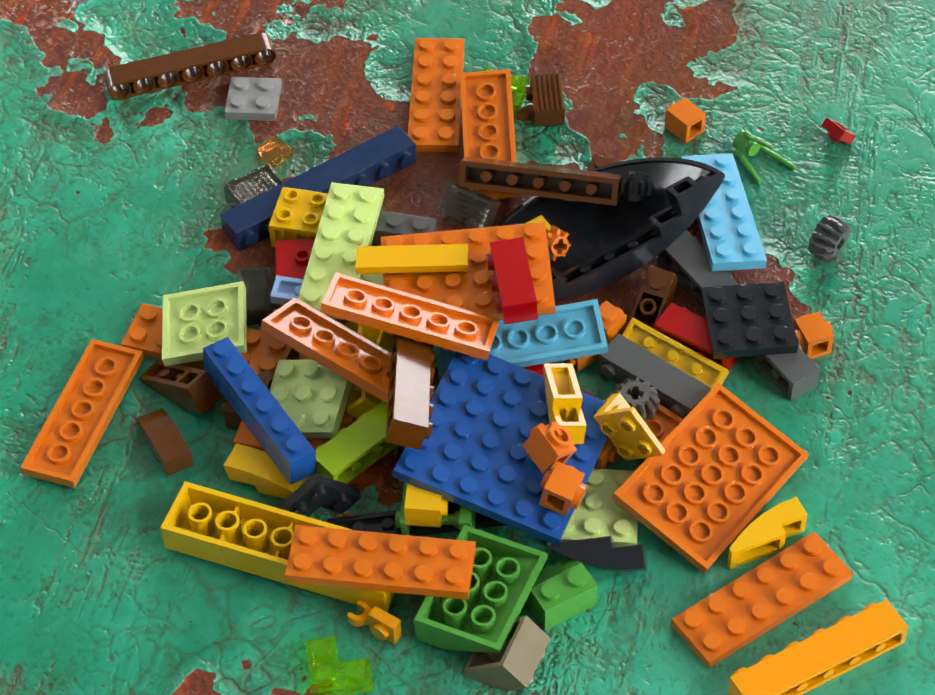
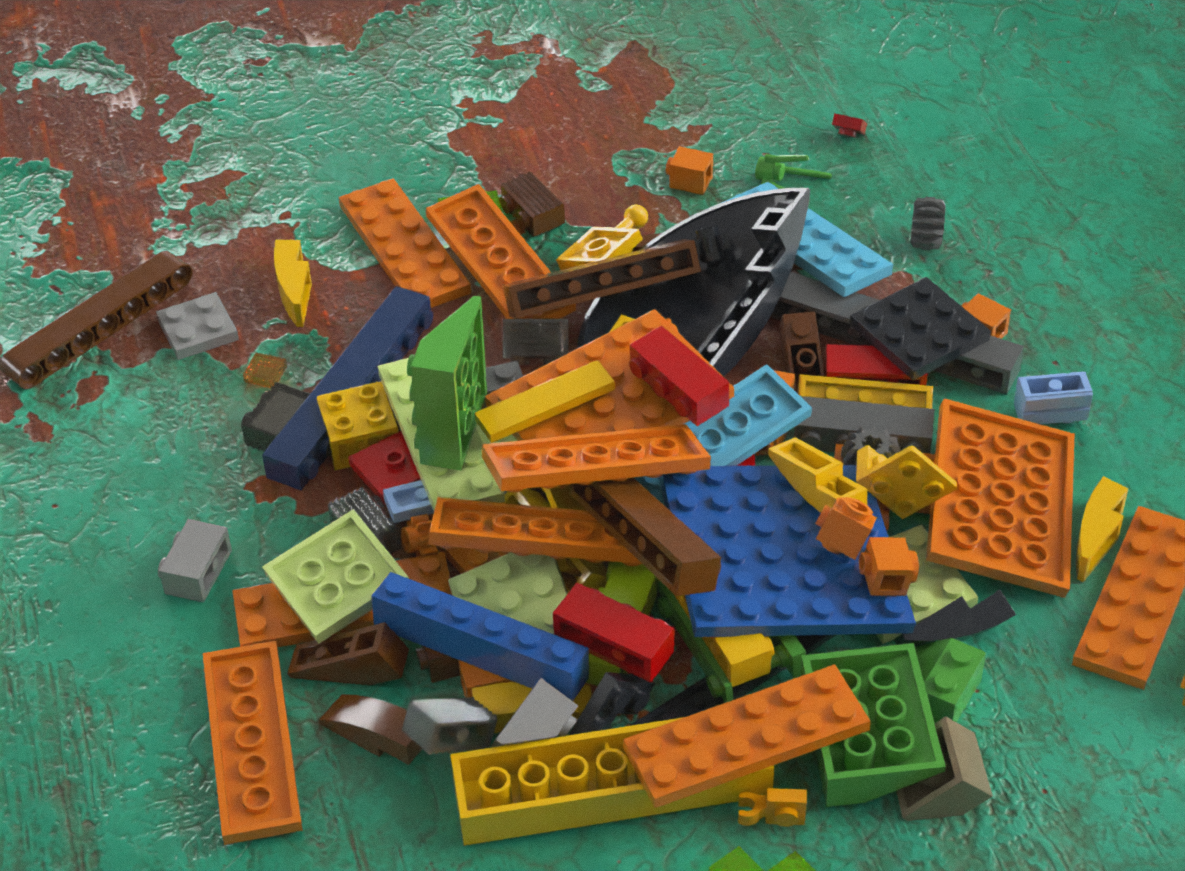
camera: 30 degrees left, 5 degrees down
none -> light grey brick [158,519,232,602]
none -> yellow slope [274,240,312,327]
none -> clear smoke brick [402,697,497,755]
none -> bright green slope [407,296,487,471]
none -> light grey slope [491,678,578,747]
none -> red brick [553,583,674,683]
none -> yellow plate [556,204,648,270]
none -> light blue brick [1014,371,1093,425]

